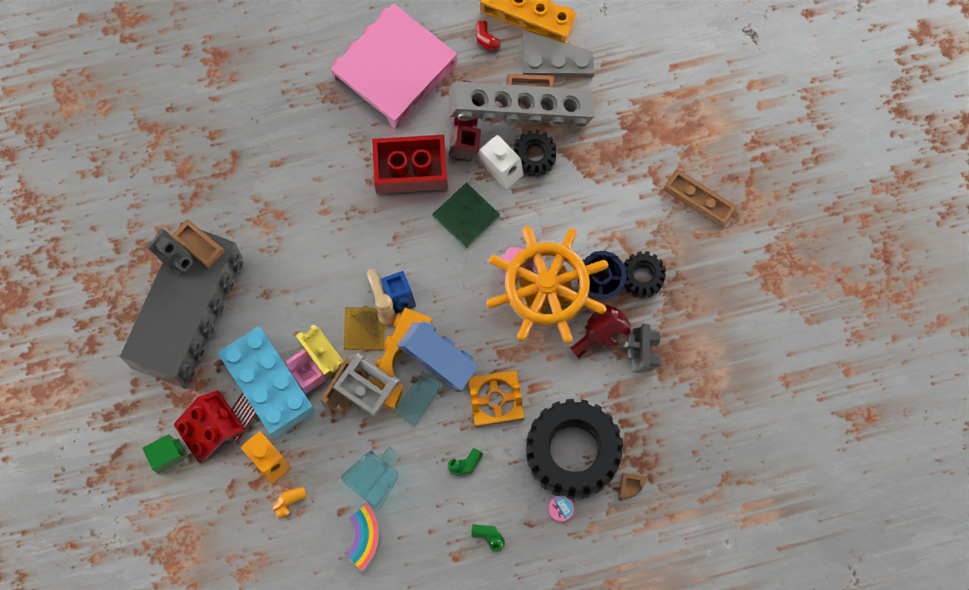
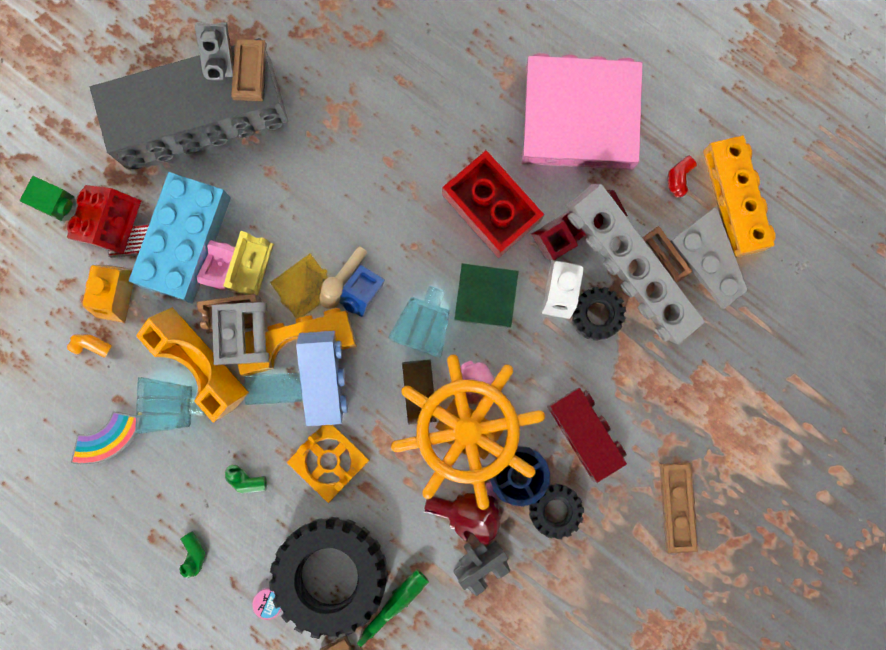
camera: 50 degrees right, 10 degrees up
none -> light orange arch [136,307,249,423]
none -> green animal [356,569,429,648]
none -> clear light blue torso [388,286,450,359]
none -> dark brown slope [402,359,437,425]
none -> dark red brick [547,388,627,483]

